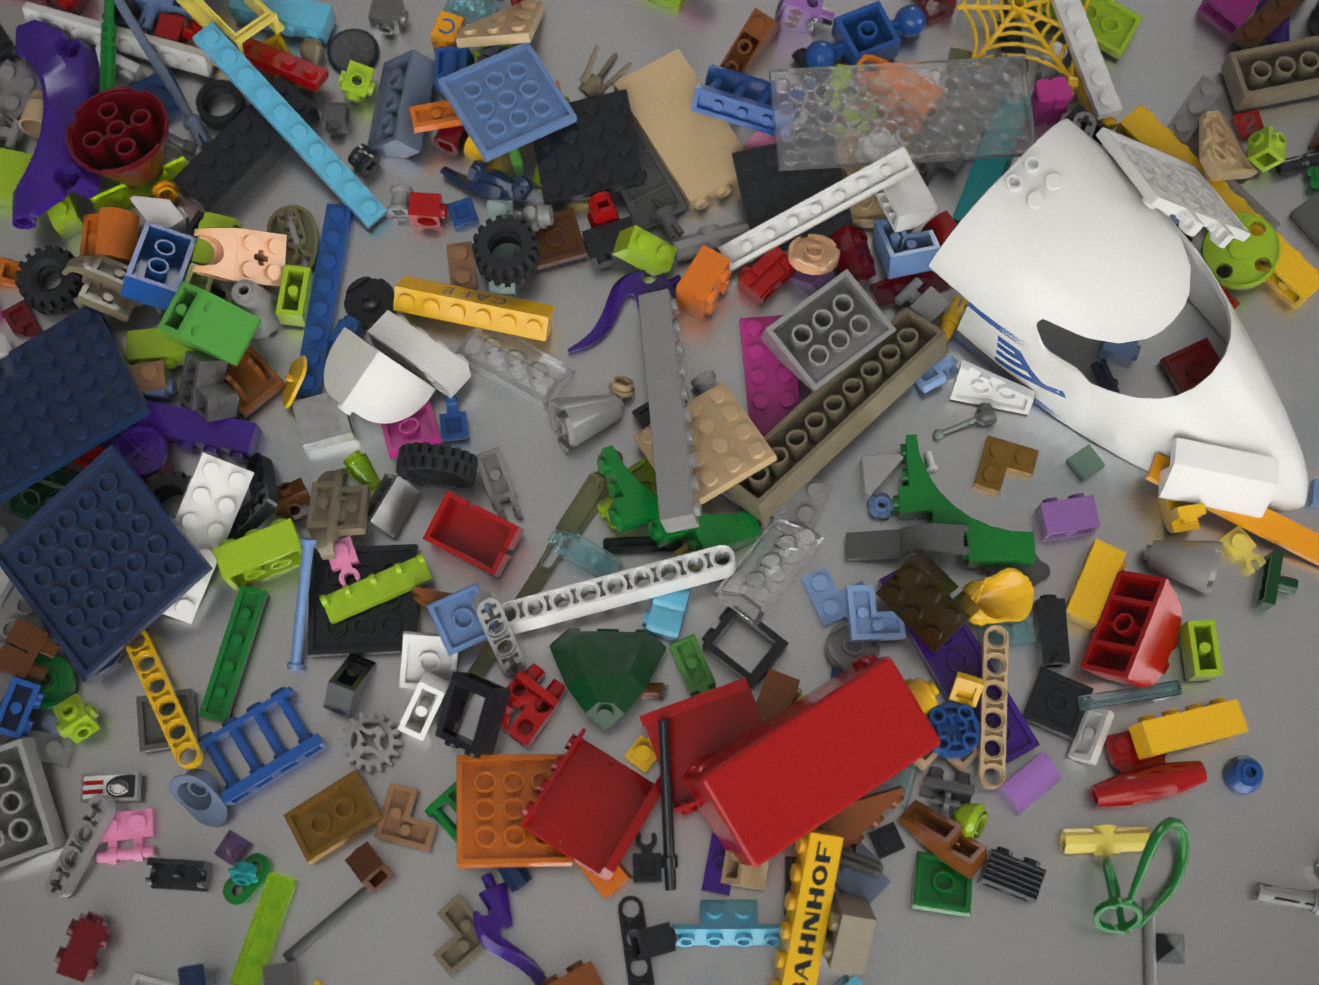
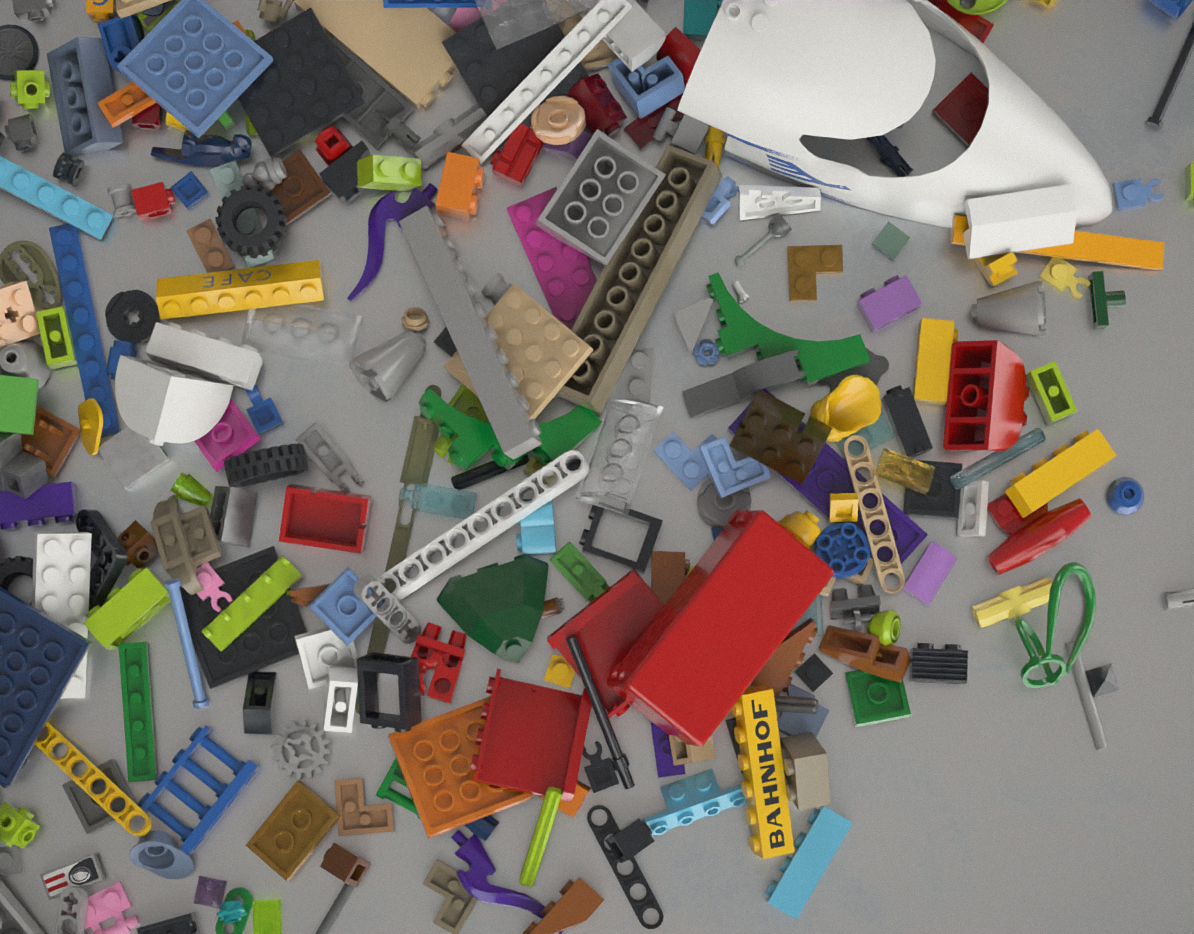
camera: 20 degrees left, 10 degrees up
none -> lime axle [519,787,562,887]
none -> clear yellow plate [875,448,935,494]

